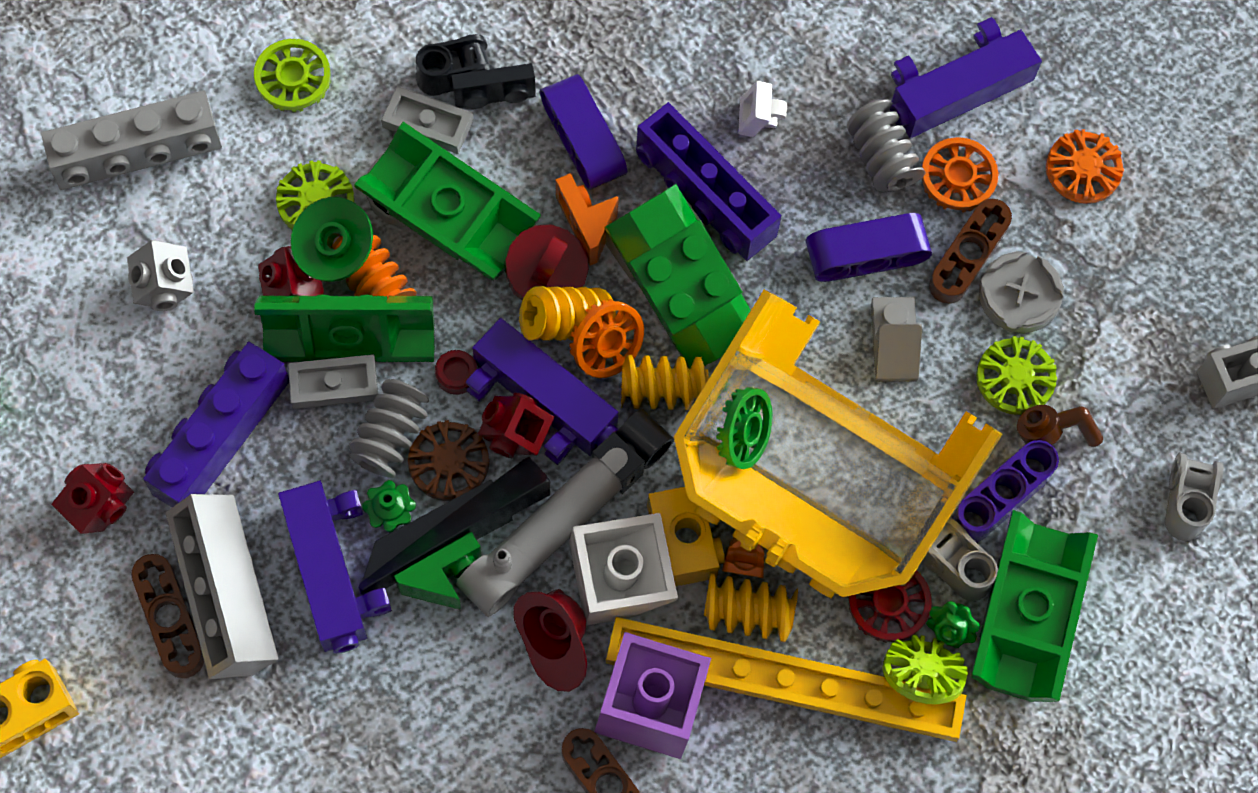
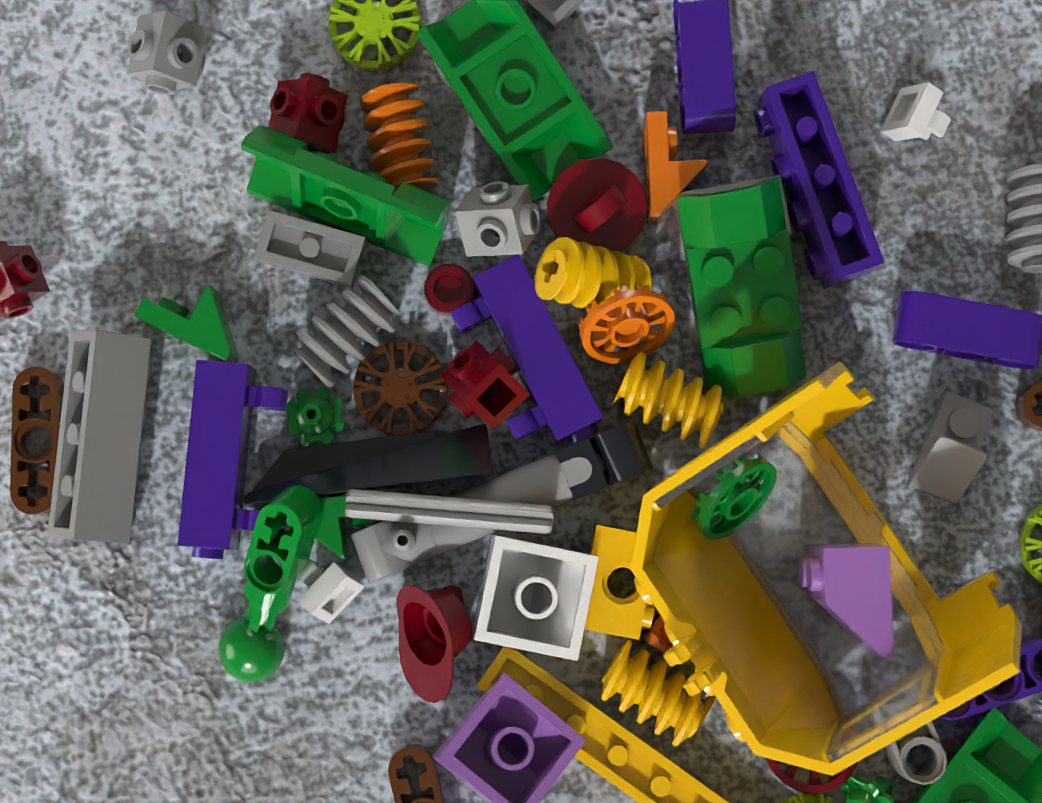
camera: 25 degrees right, 15 degrees up
dark purple brick [143,341,289,507] -> none
green dish [291,197,373,282] -> none
none -> green slope [134,284,240,363]
none -> green beam [218,485,322,682]
none -> white tile [298,559,364,624]
none -> light grey axle [345,489,554,534]
none -> light grey brick [455,181,541,259]
none -> medium lavender slope [798,543,894,658]

